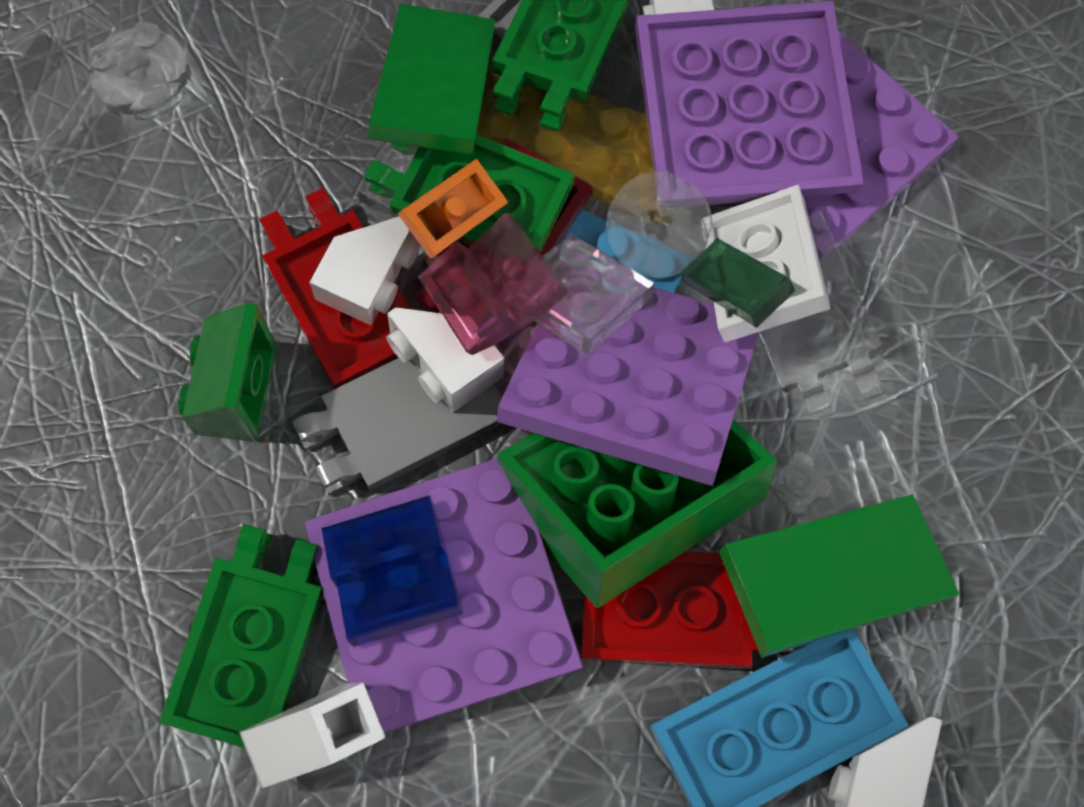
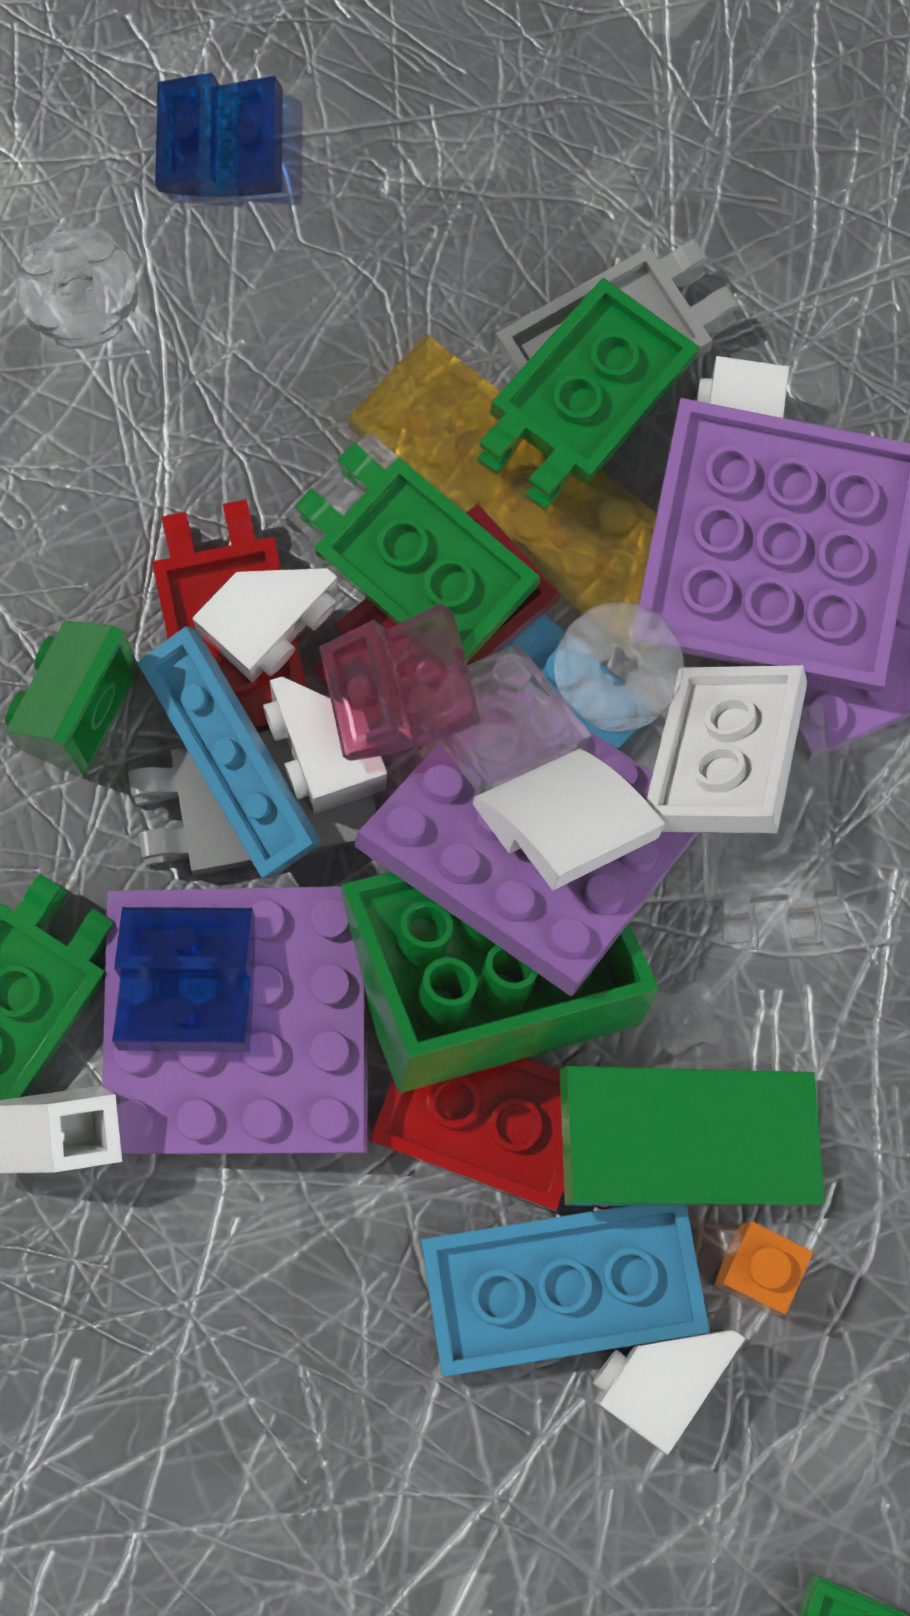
camera: 15 degrees right, 5 degrees up
green tile [368,4,496,155] -> none
orange slope [398,159,508,259] -> none
clear green tile [680,238,795,328] -> none
none -> dark azure plate [137,626,323,878]
none -> white slope [473,748,665,890]
none -> orange brick [712,1221,813,1315]

